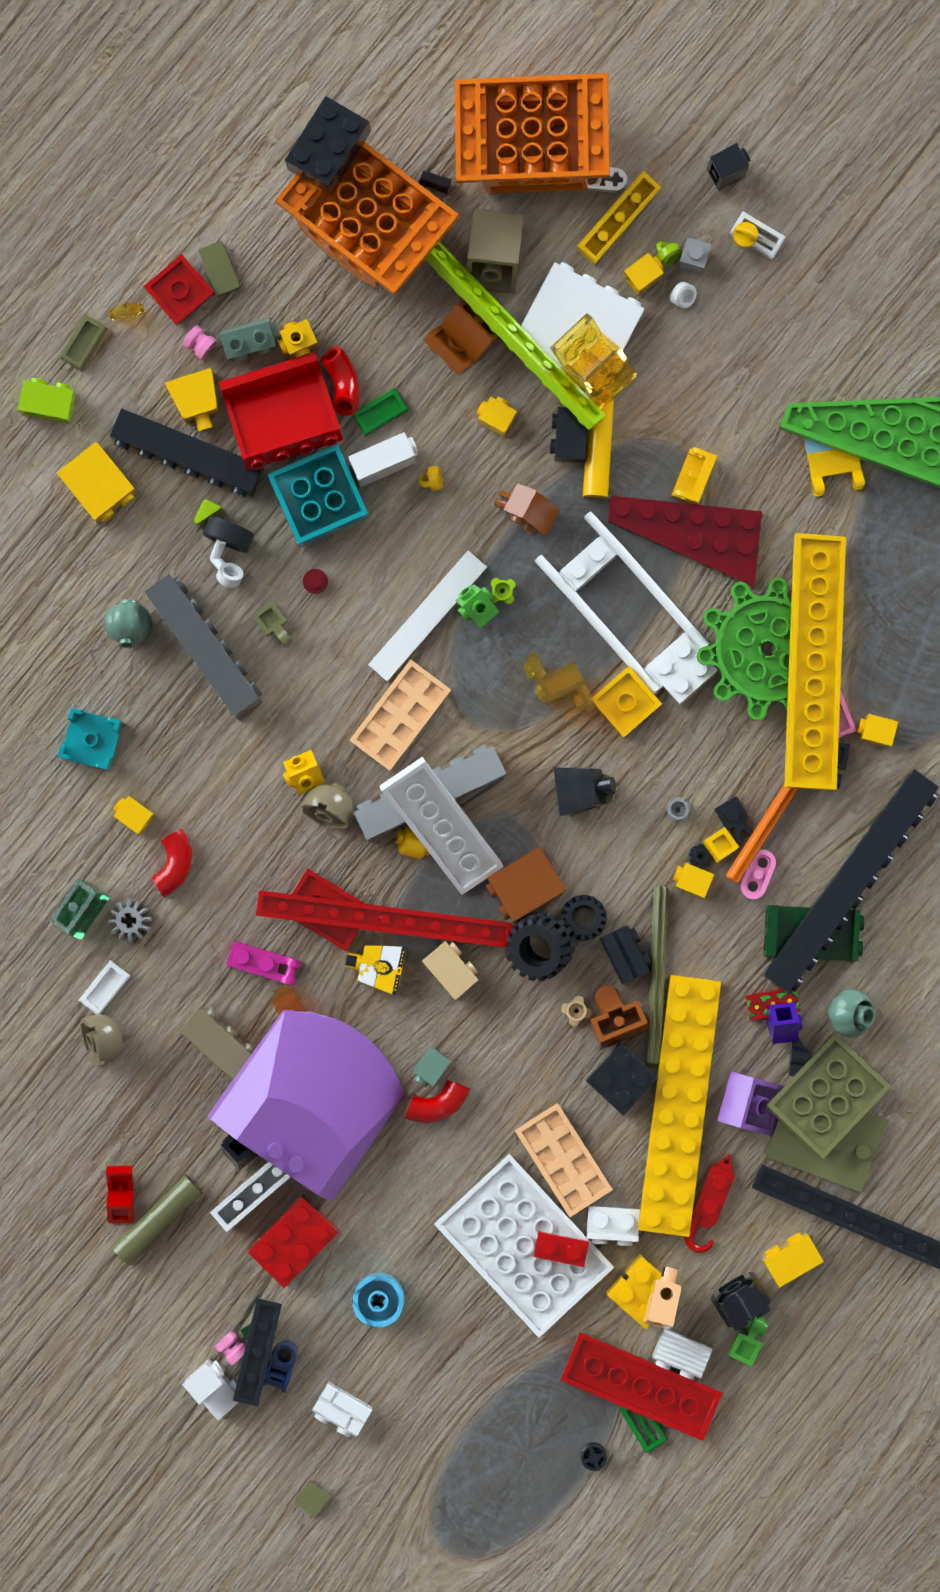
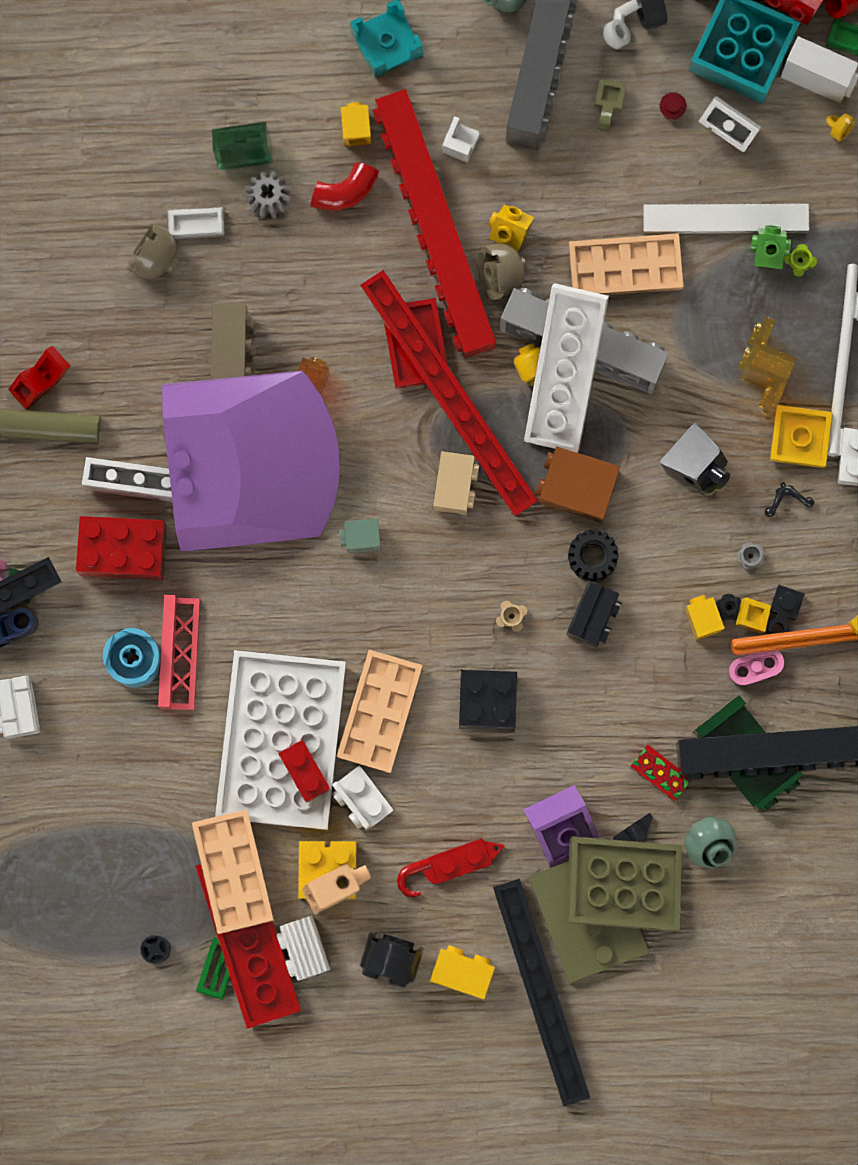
camera: 55 degrees right, 5 degrees down
black brick [221,1135,258,1171] -> none
dark pink plate [226,941,302,986] -> none
torso [345,945,407,995] -> none
red cylinder [405,1080,471,1124] -> none
black tyre [505,912,575,982] -> none
dark orange brick [590,985,648,1050] -> none
yellow plate [638,975,721,1237] -> none
olive axle [646,886,669,1064] -> none
bright green plate [728,1316,769,1367] -> none
dark purple brick [767,1002,802,1044] -> none
none -> coral fence [158,595,200,710]
none -> light nougat plate [192,809,274,934]
none -> red brick [372,89,496,359]
none -> white panel [442,116,479,163]
none -> white brick [698,96,761,152]
none -> black piece [764,482,814,517]

